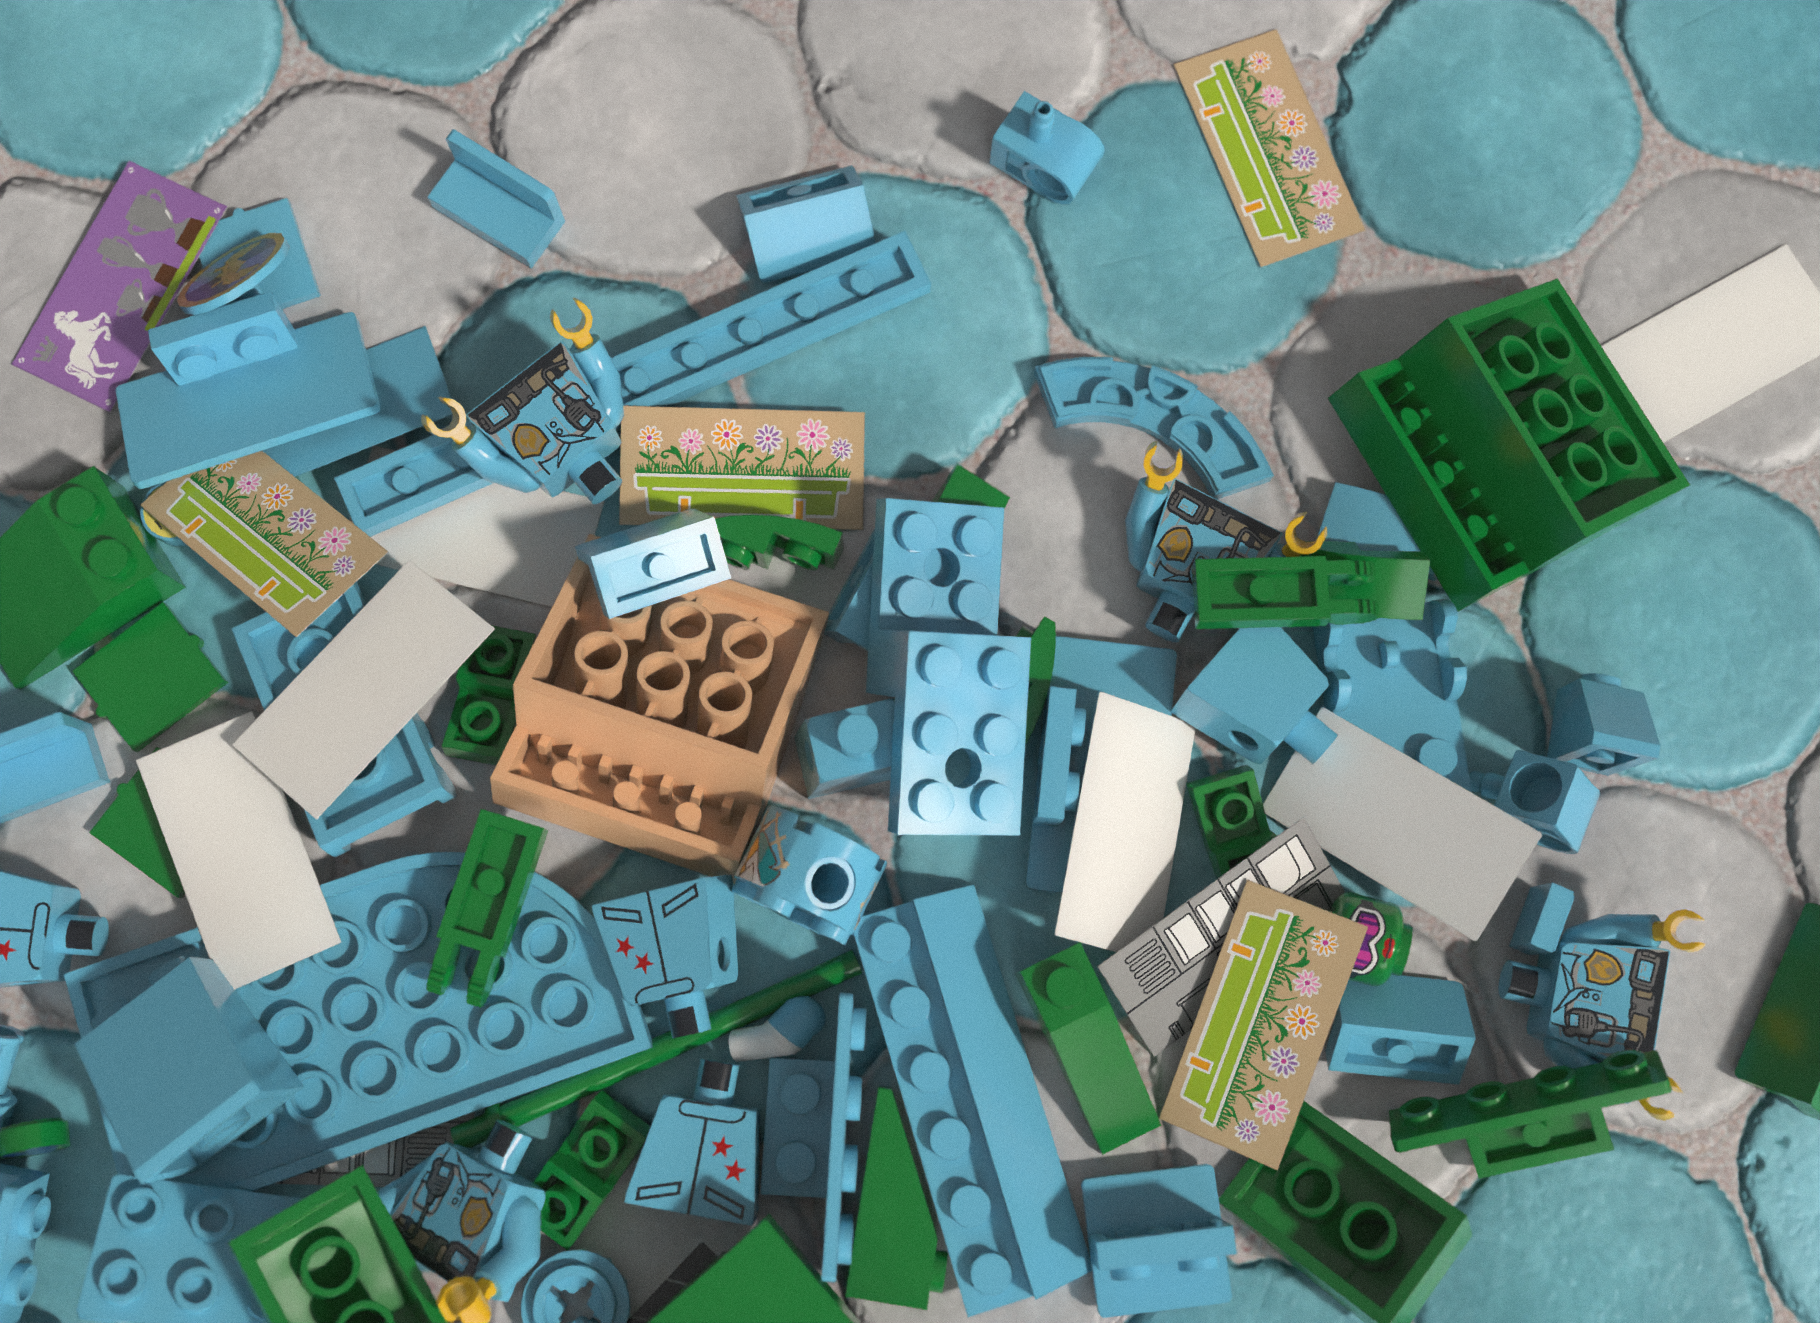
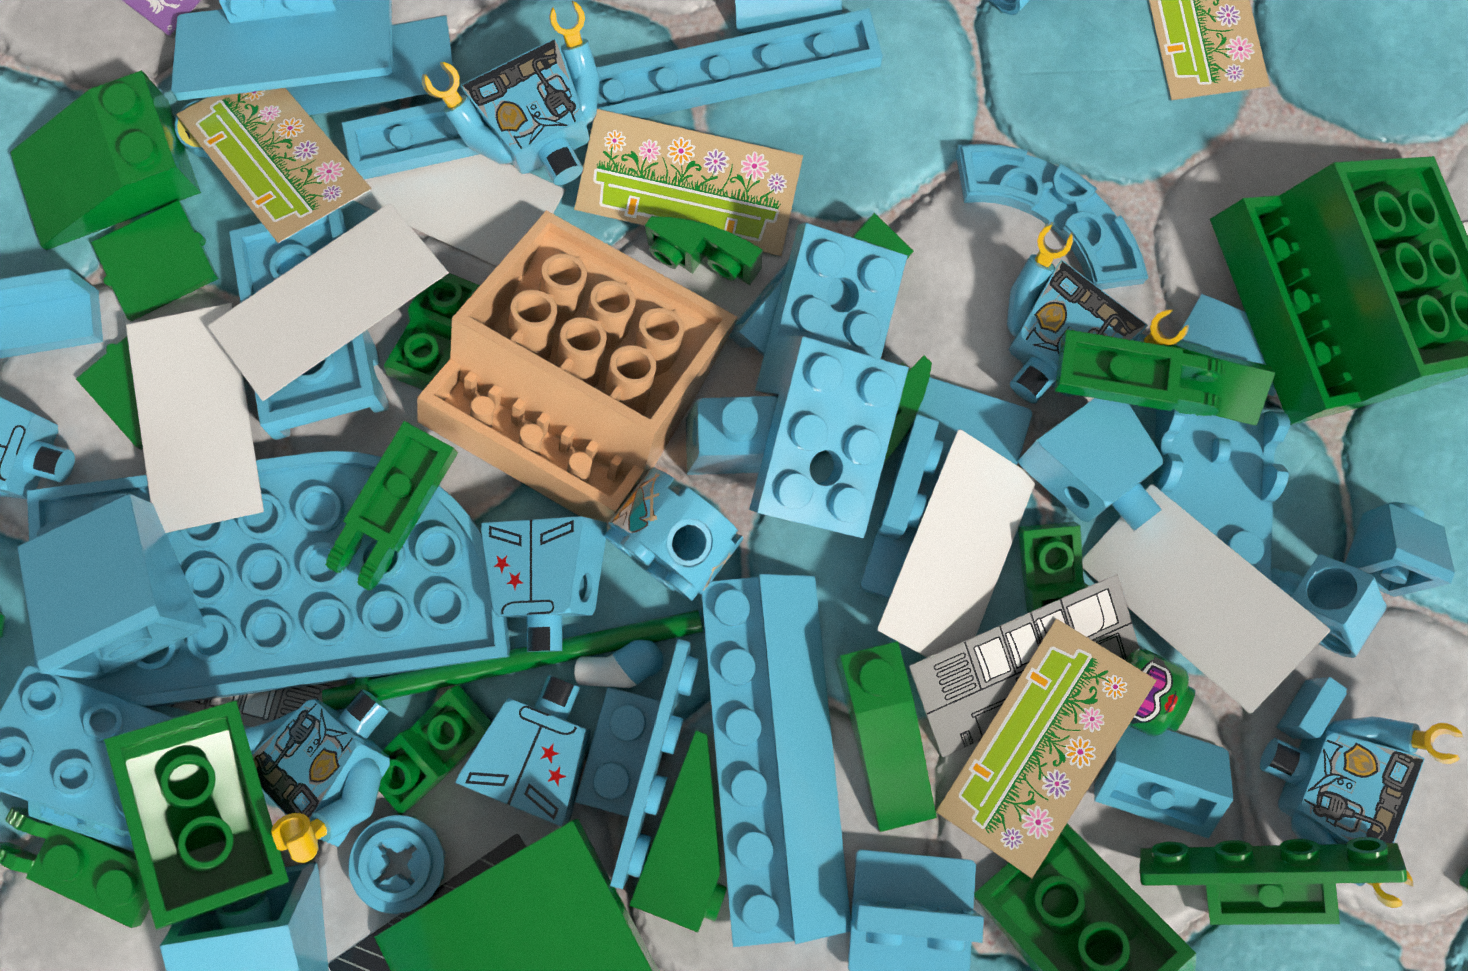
camera: 15 degrees right, 0 degrees up
panel [575,509,731,619] -> none

